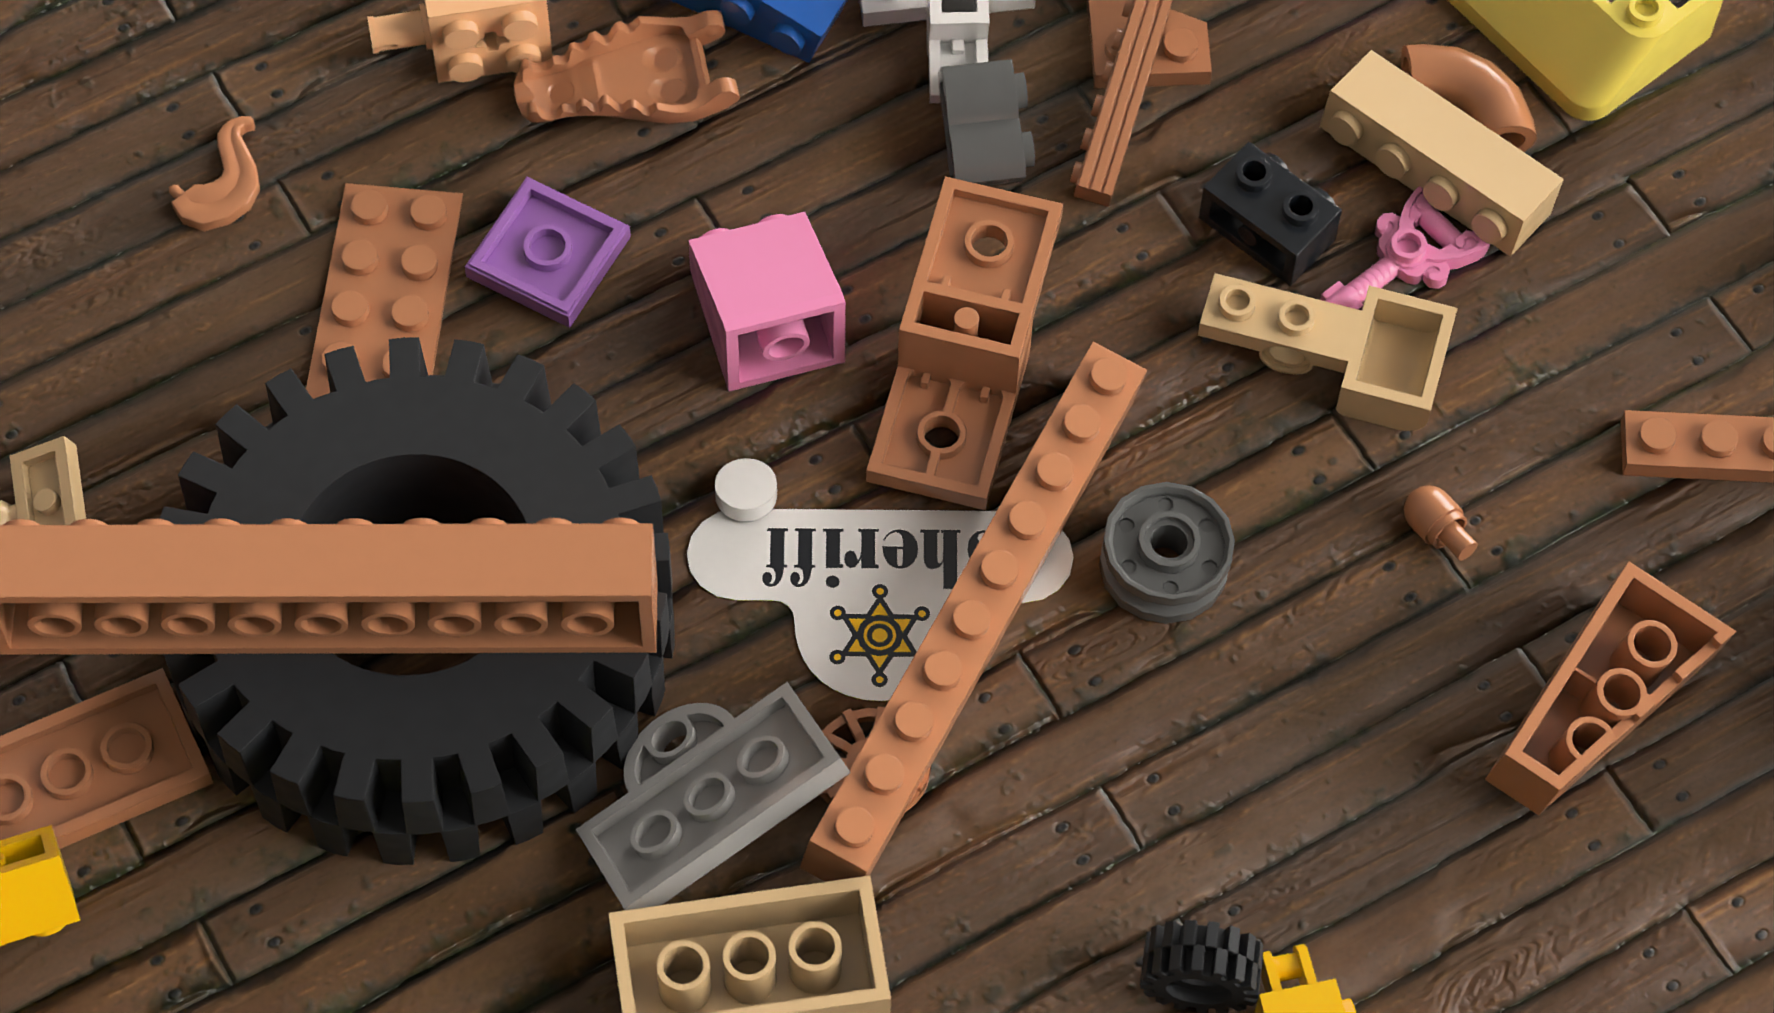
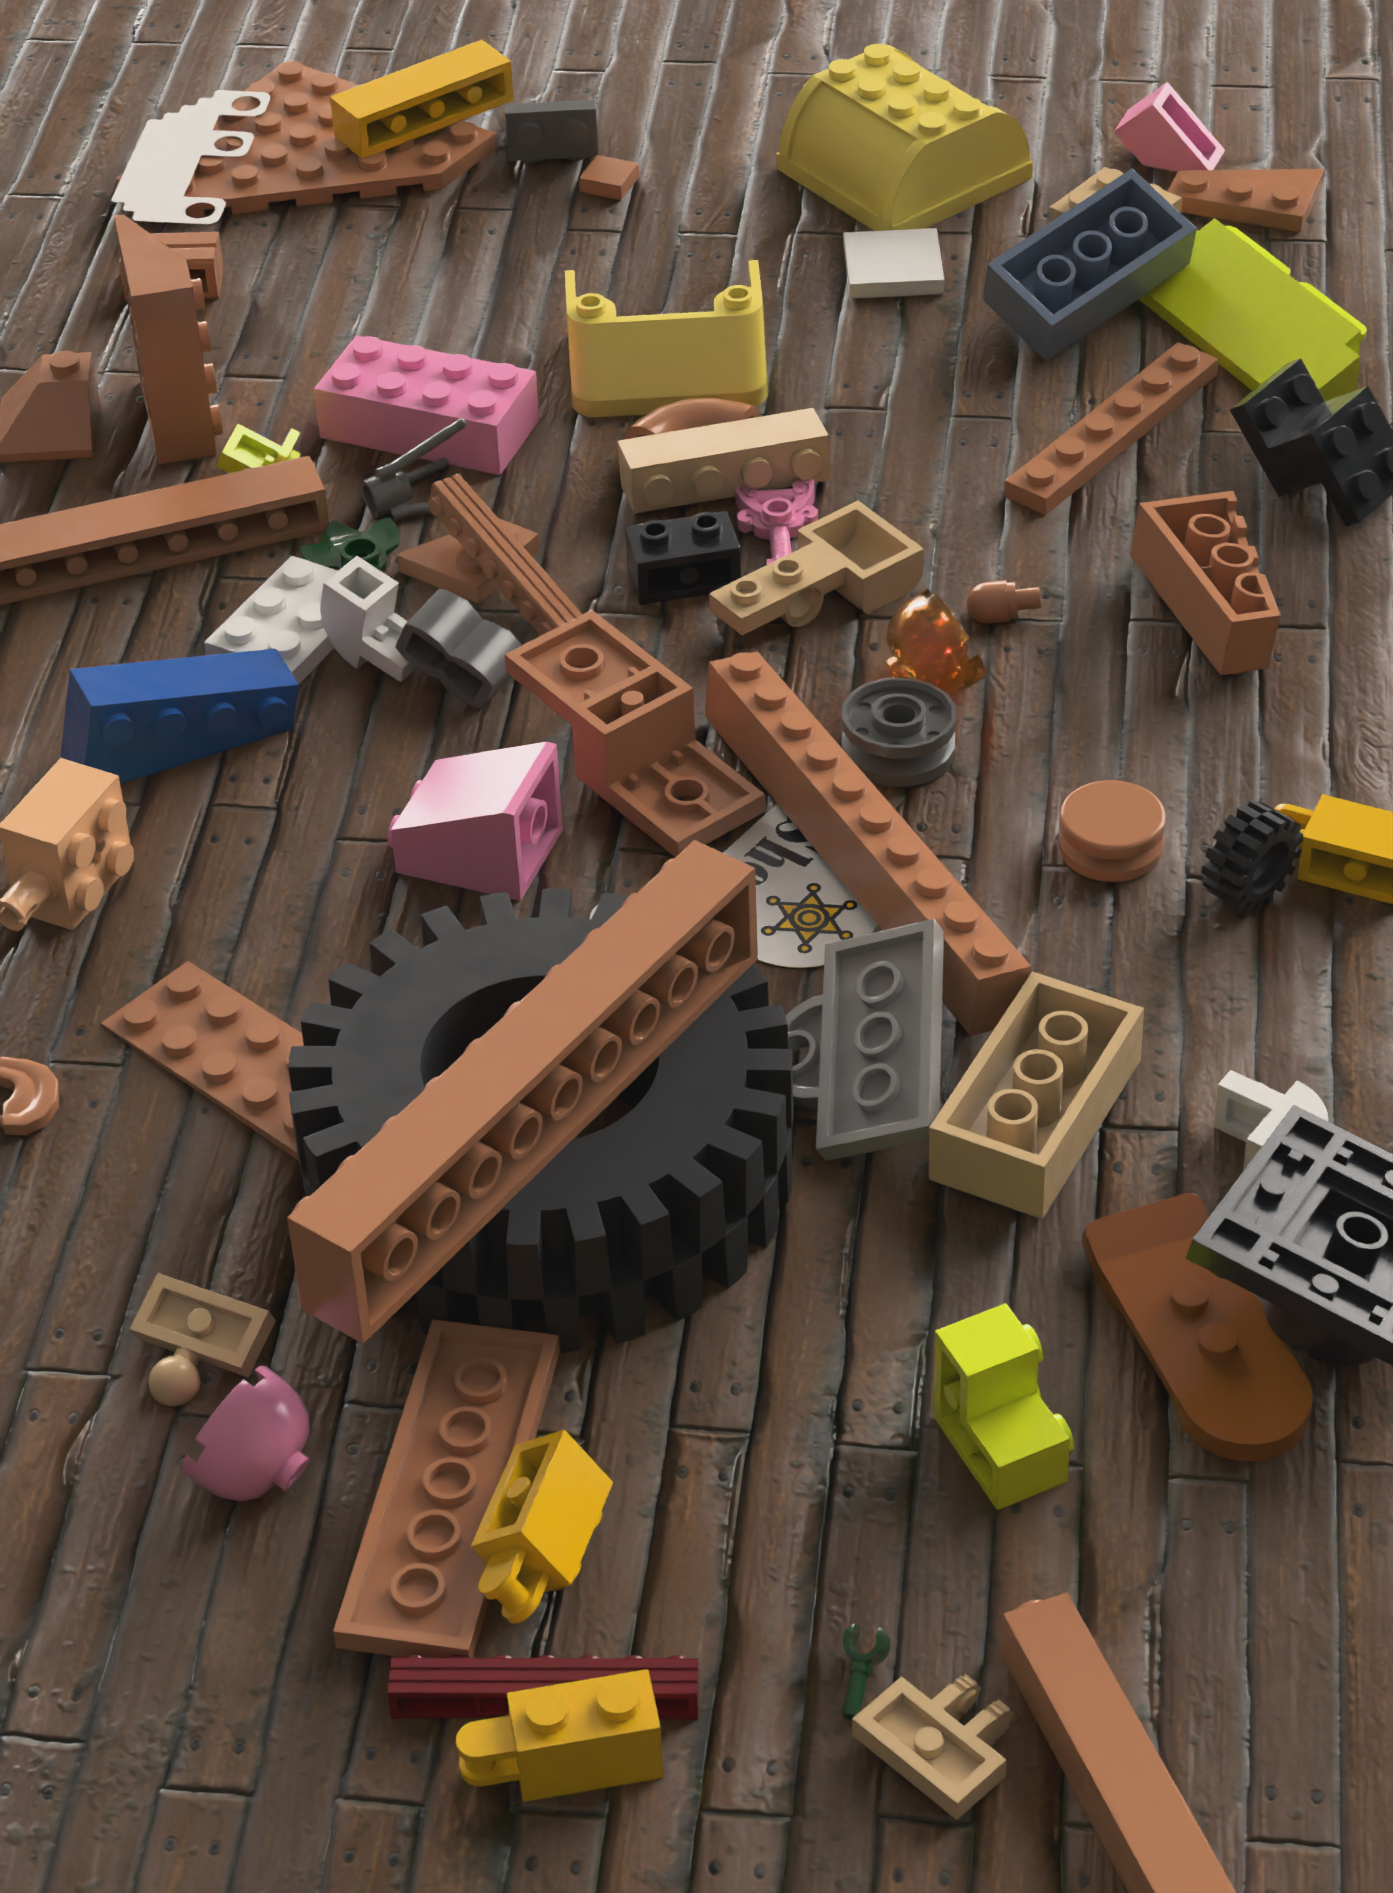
camera: 50 degrees left, 20 degrees down
medium lavender plate [465,177,631,328] -> none
nougat animal [514,10,740,124] -> none
none -> clear orange cylinder [884,588,987,697]
none -> nougat head [1059,780,1166,882]

